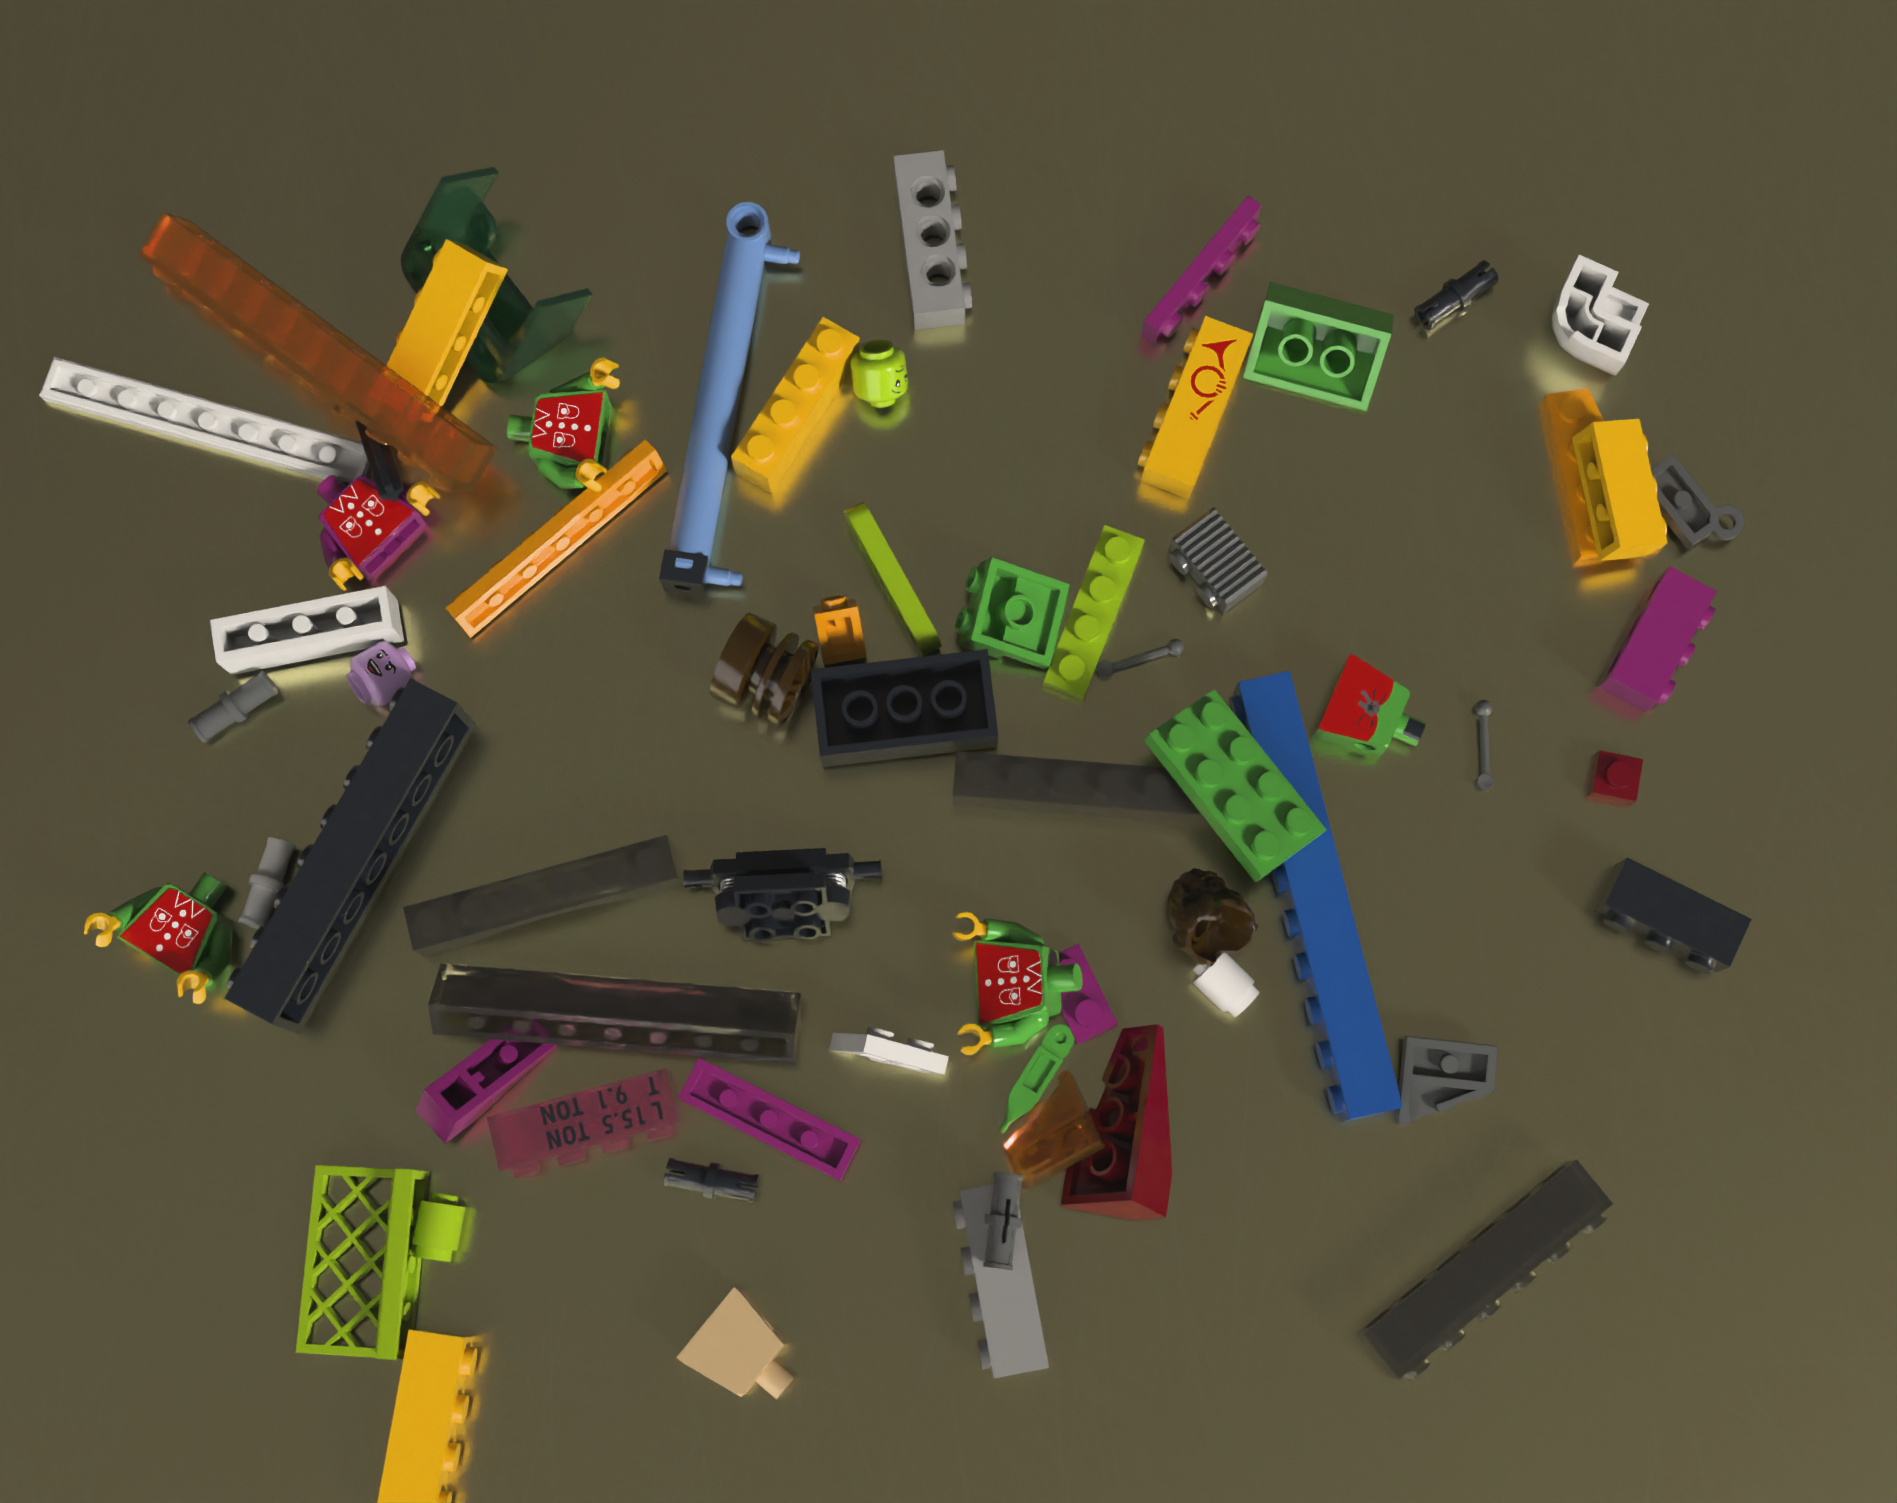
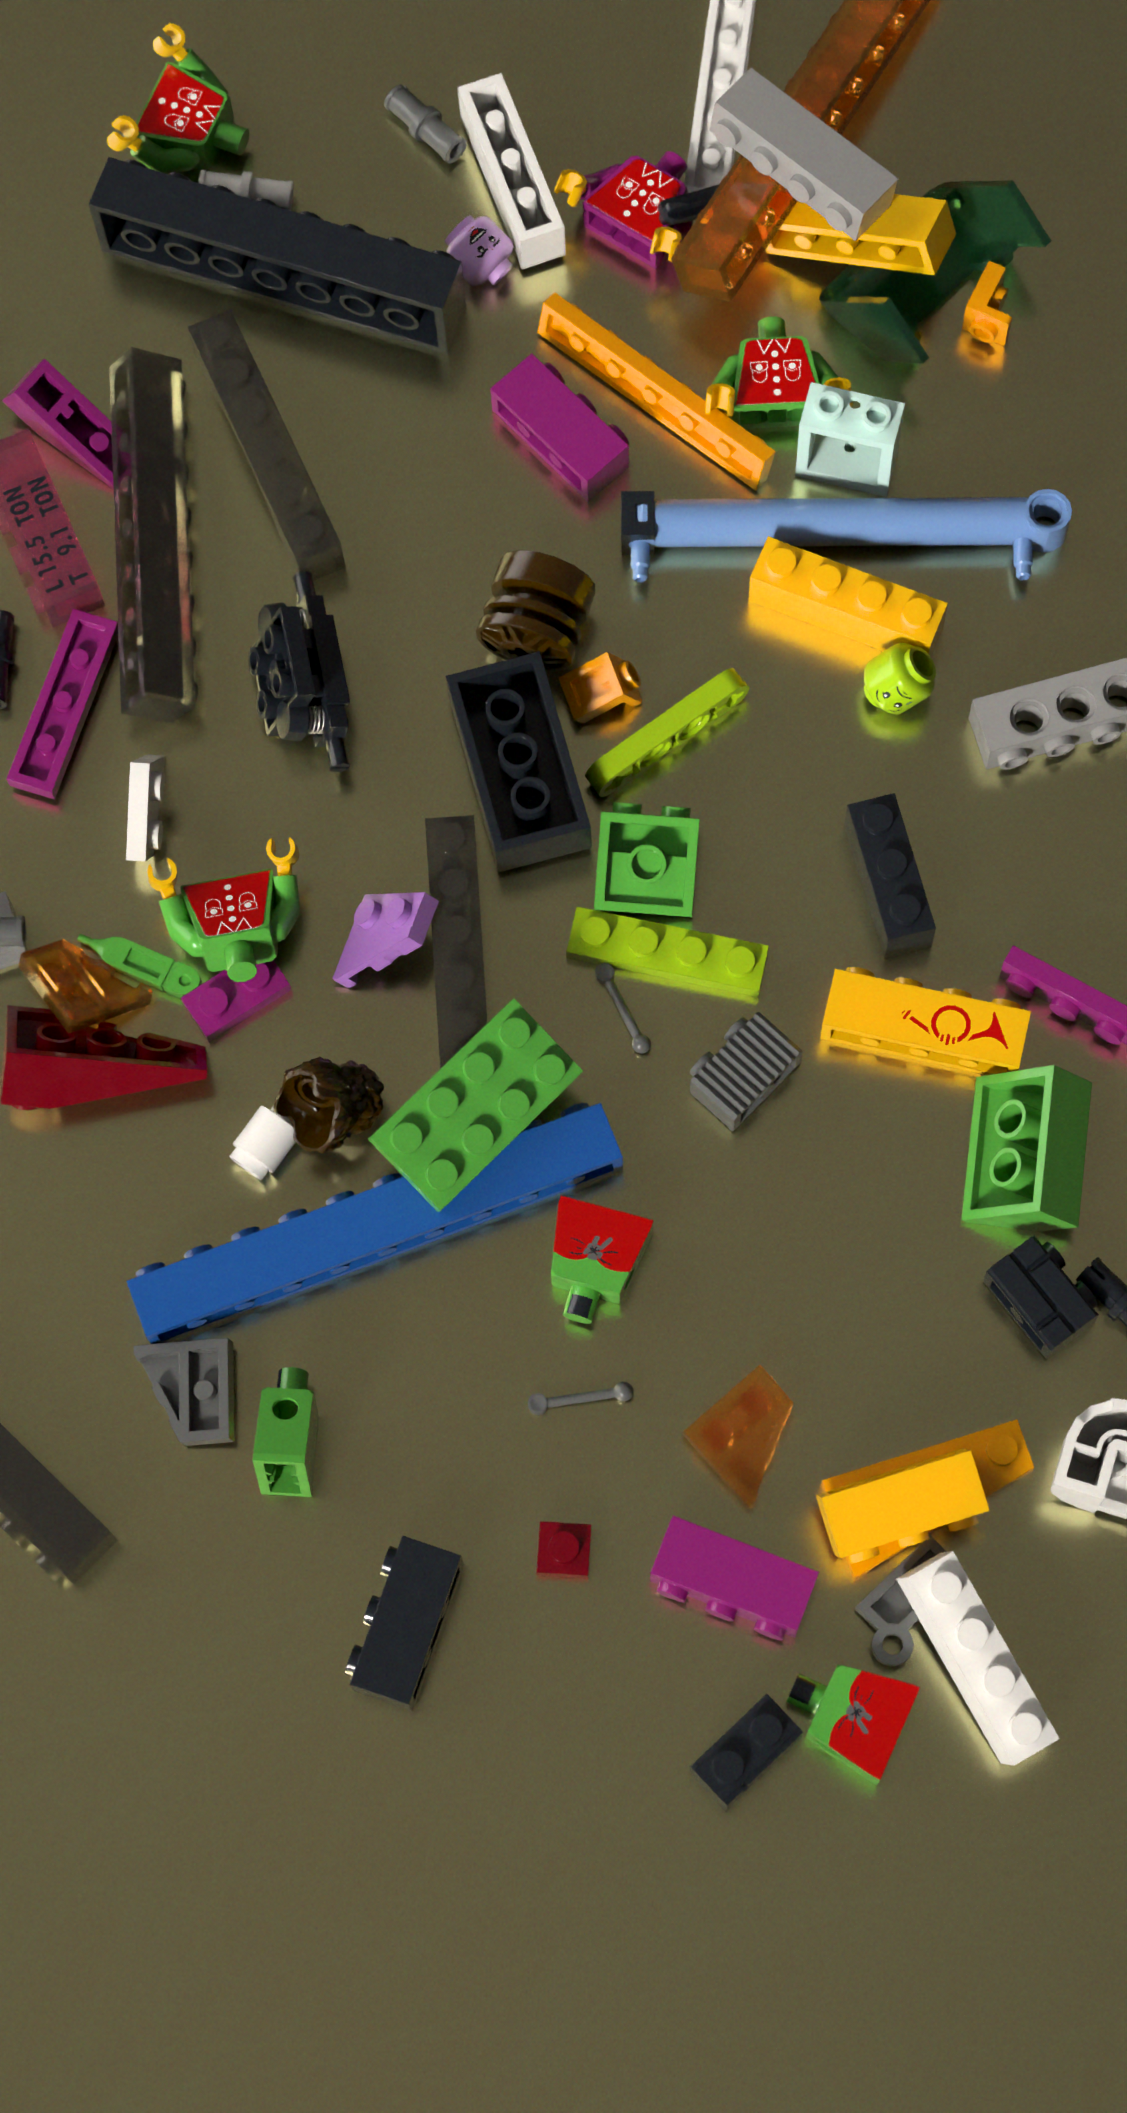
camera: 85 degrees right, 5 degrees down
none -> bright green torso [252,1367,318,1497]
none -> medium lavender wing [332,892,439,988]
none -> magenta brick [490,353,629,502]
none -> clear orange wing [681,1364,794,1508]
none -> black brick [689,1694,804,1811]
none -> light grey brick [709,68,899,241]
none -> torso [786,1665,920,1785]
none -> light aqua window [795,382,905,497]
none -> black brick [844,793,936,959]
none -> white brick [896,1551,1060,1765]
none -> light orange bracket [962,261,1012,345]
none -> black brick [983,1236,1099,1360]

